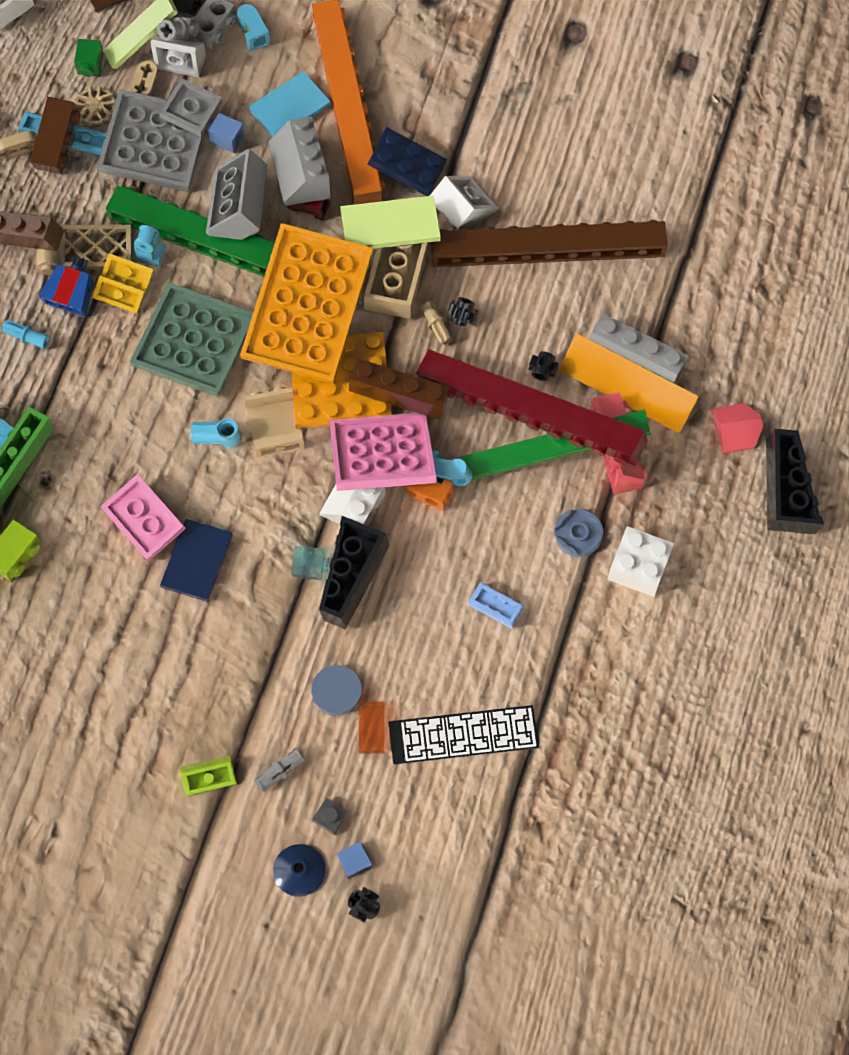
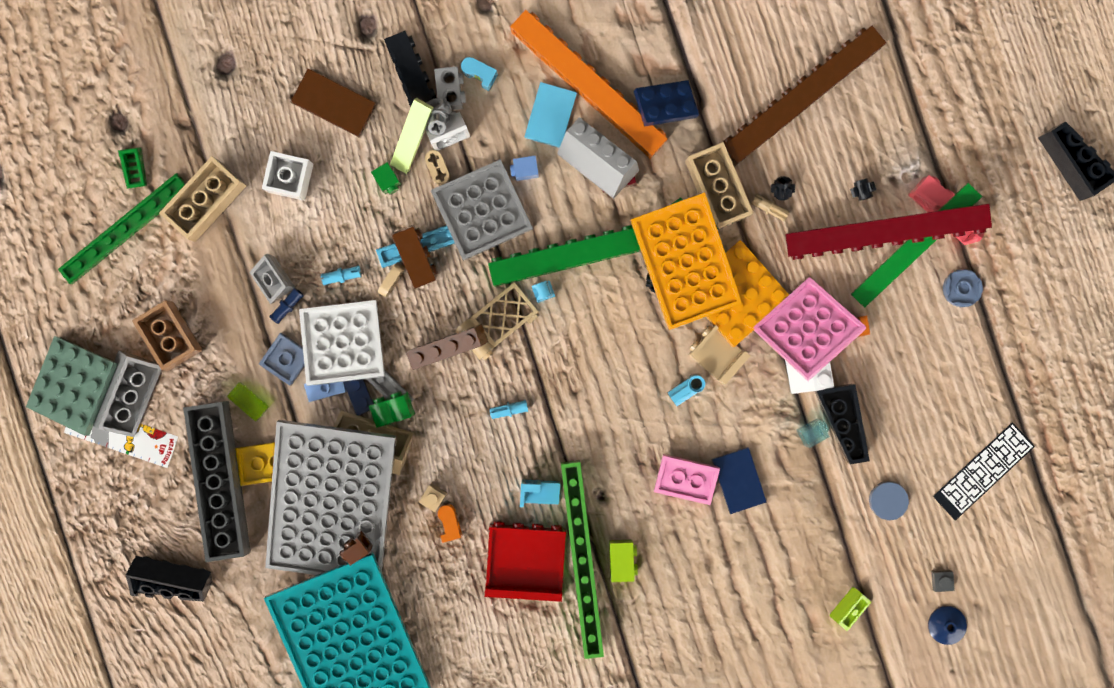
camera: 40 degrees left, 20 degrees up
torso [39,257,93,317] -> none
tan wheel [74,86,116,125] -> none
yellow slope [92,253,155,314] -> none
sand green plate [130,282,253,397] -> none
light grey plate [160,78,222,137] -> none
light grey slope [206,148,268,240] -> none
light grey pin [254,748,305,792] -> none
medium blue tile [337,842,372,878] -> none
yellowish green tile [340,196,440,249] -> none
black gear [348,887,380,923] -> none
reddish brown brick [349,358,450,420] -> none
clear orange tile [359,702,384,754] -> none
white slope [430,176,499,229] -> none
medium azure leg [432,450,473,486] -> none
light blue plate [468,582,524,629] -> none
light orange sticker [559,333,698,433] -> none
light grey slope [589,314,688,384] -> none
white brick [607,526,674,597] -> none
coral slope [711,403,763,454] -> none

